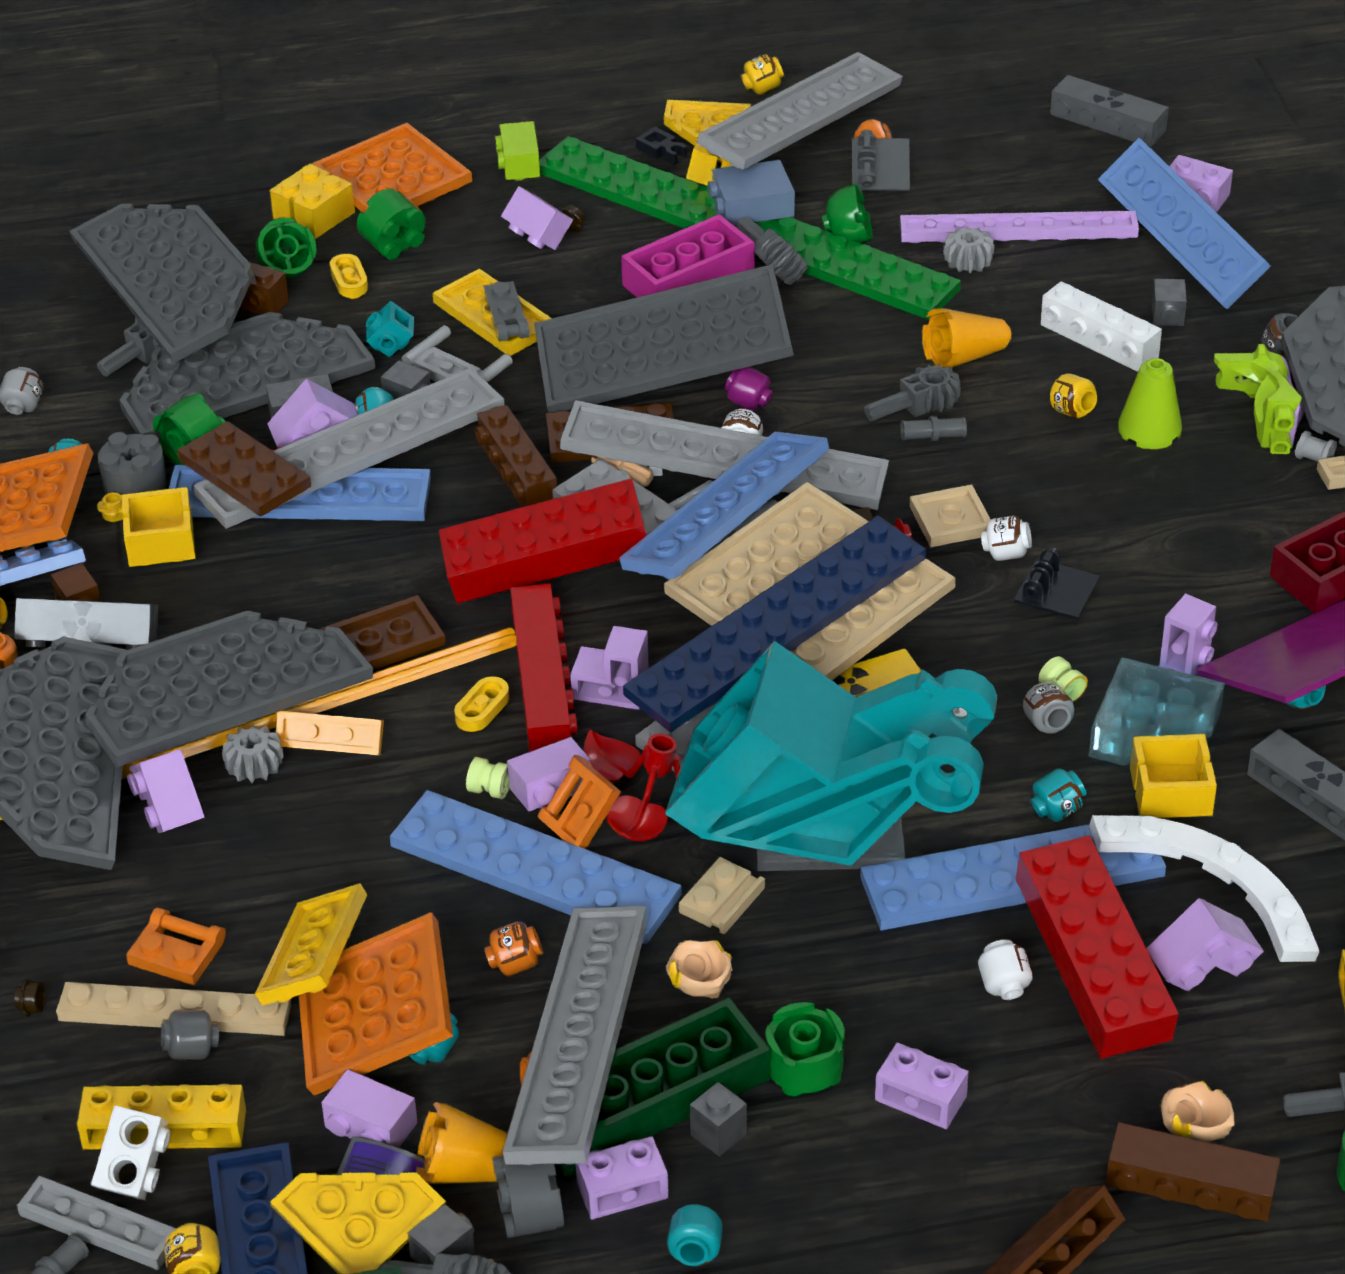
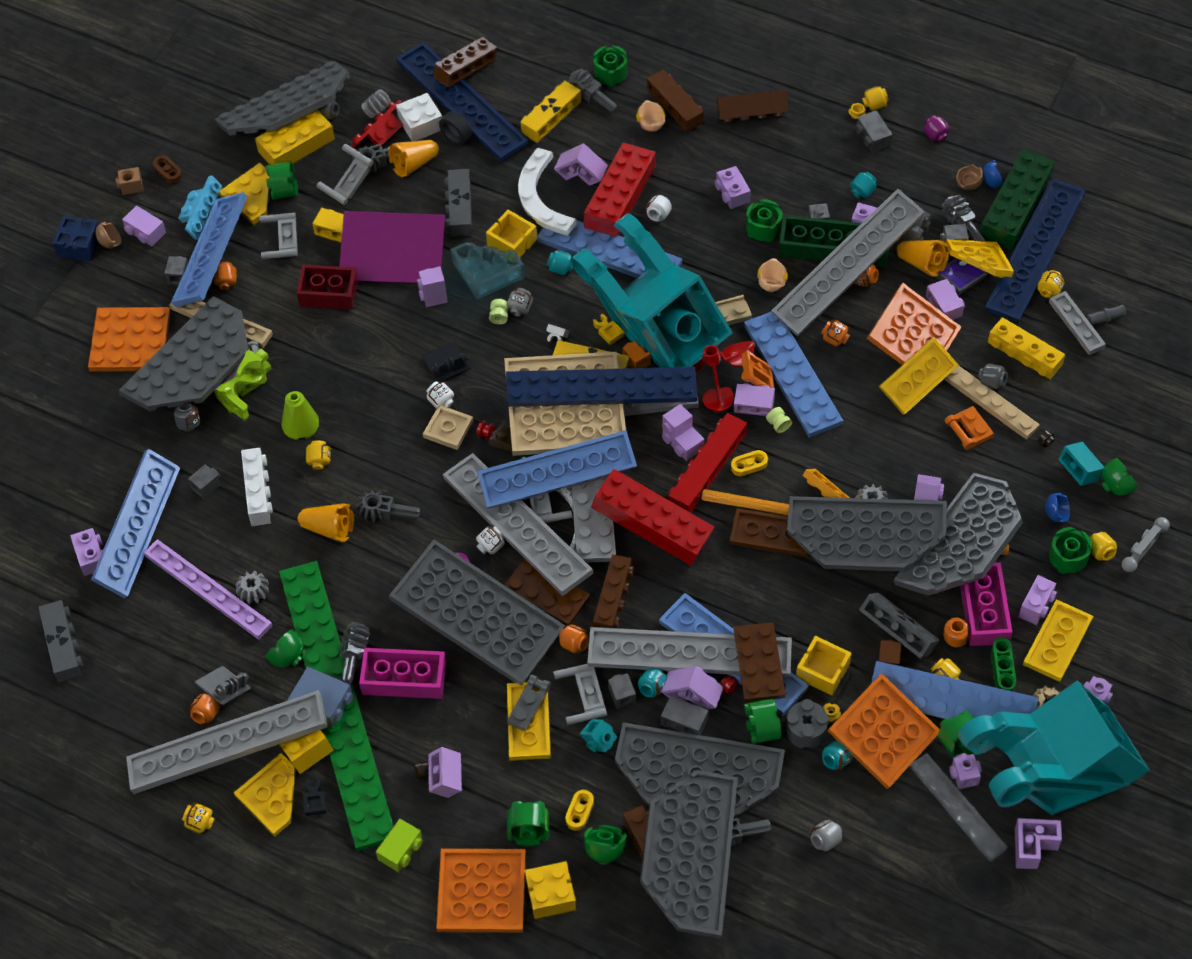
camera: 140 degrees left, 15 degrees up
white brick [91,1105,171,1200] -> none
dark grey pin [900,416,967,441] -> none
none -> orange head [559,624,589,654]

